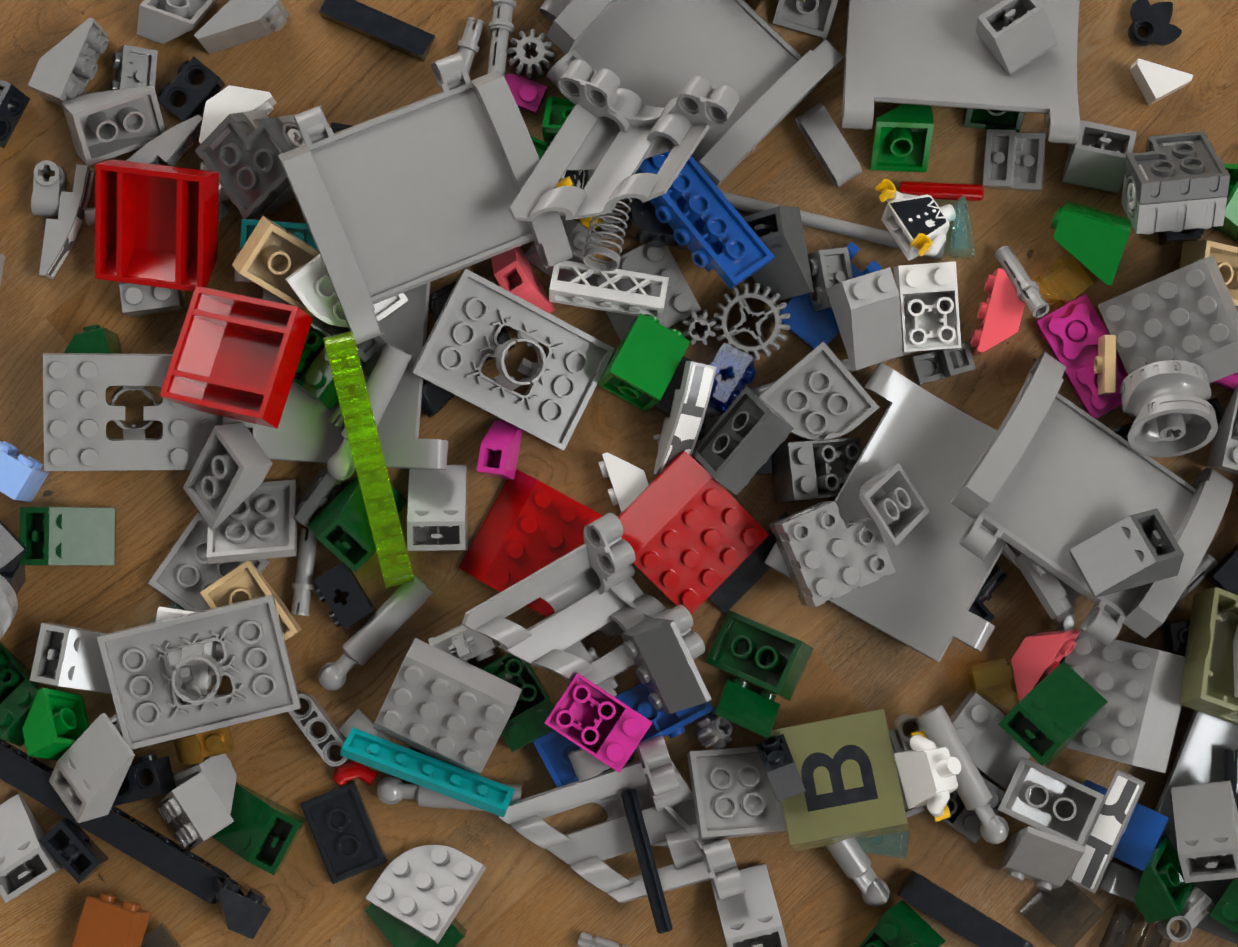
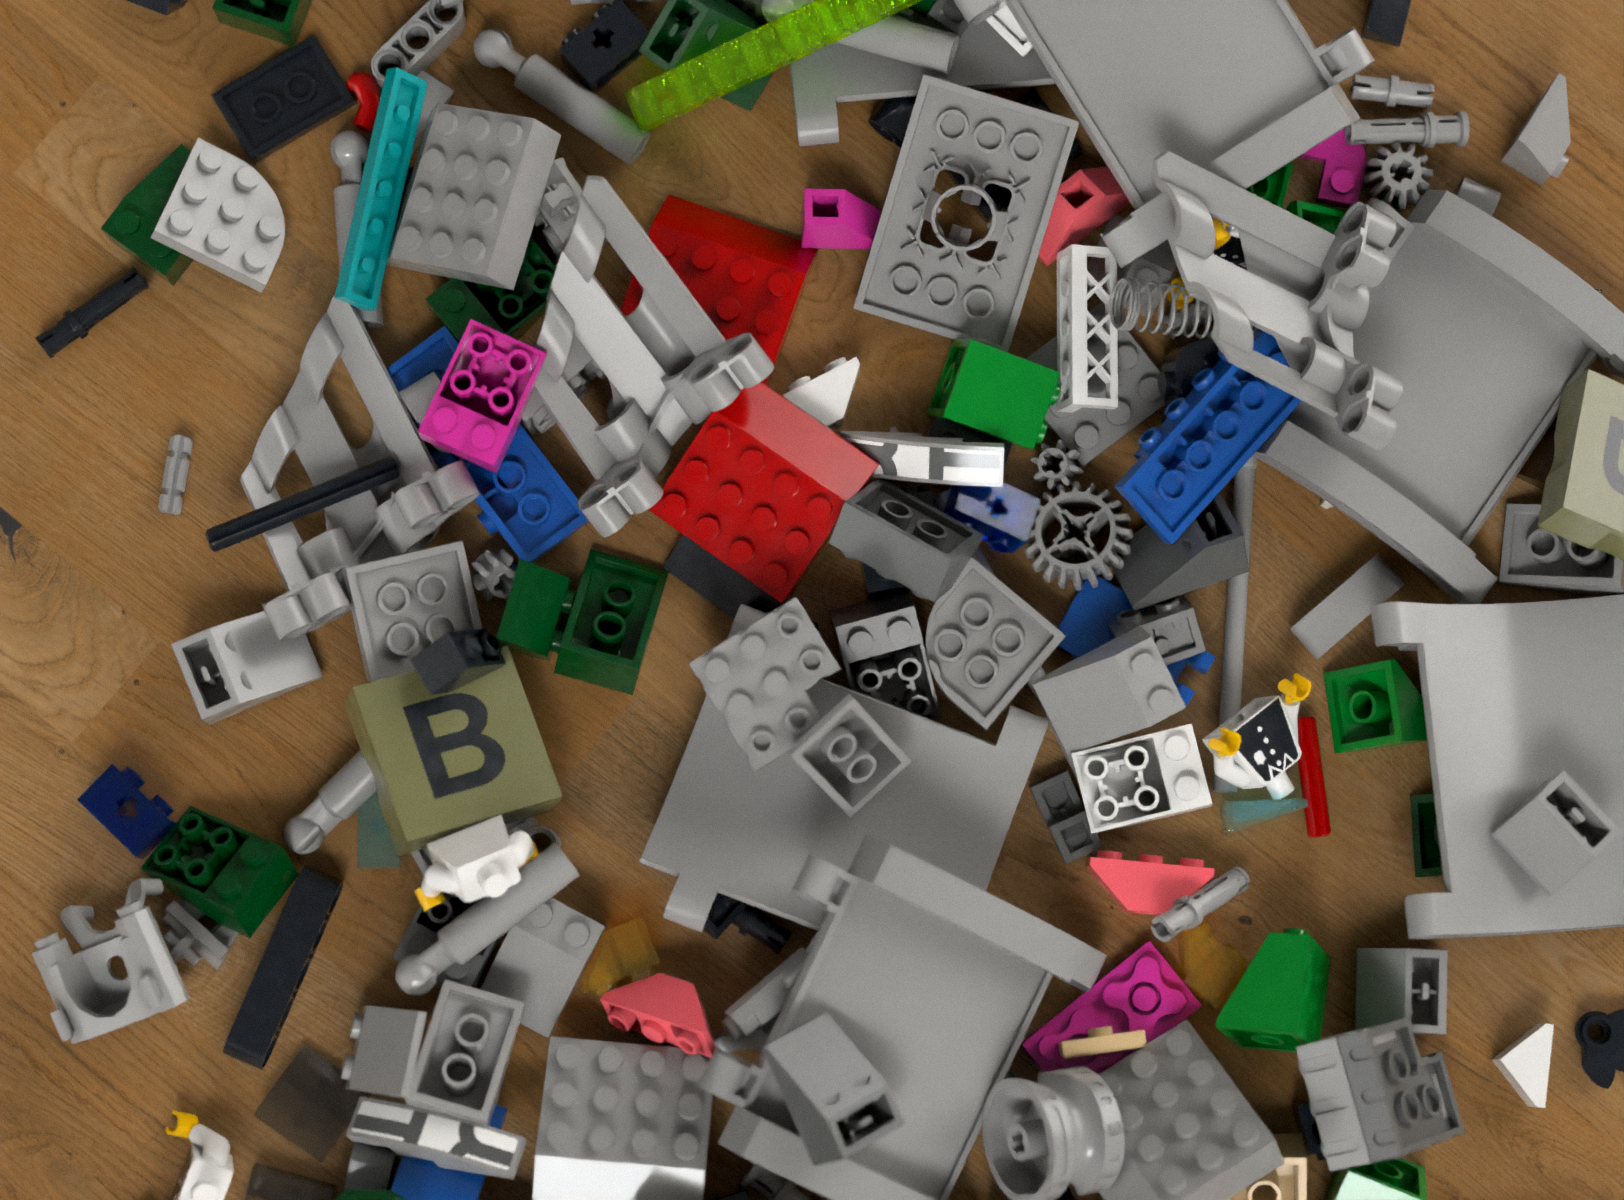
camera: 80 degrees right, 5 degrees down
light grey slope [407,465,468,551] -> none
dark grey slope [621,617,711,714] -> none
light grey slope [983,129,1046,192] -> none
dark green slope [998,661,1108,766] -> none

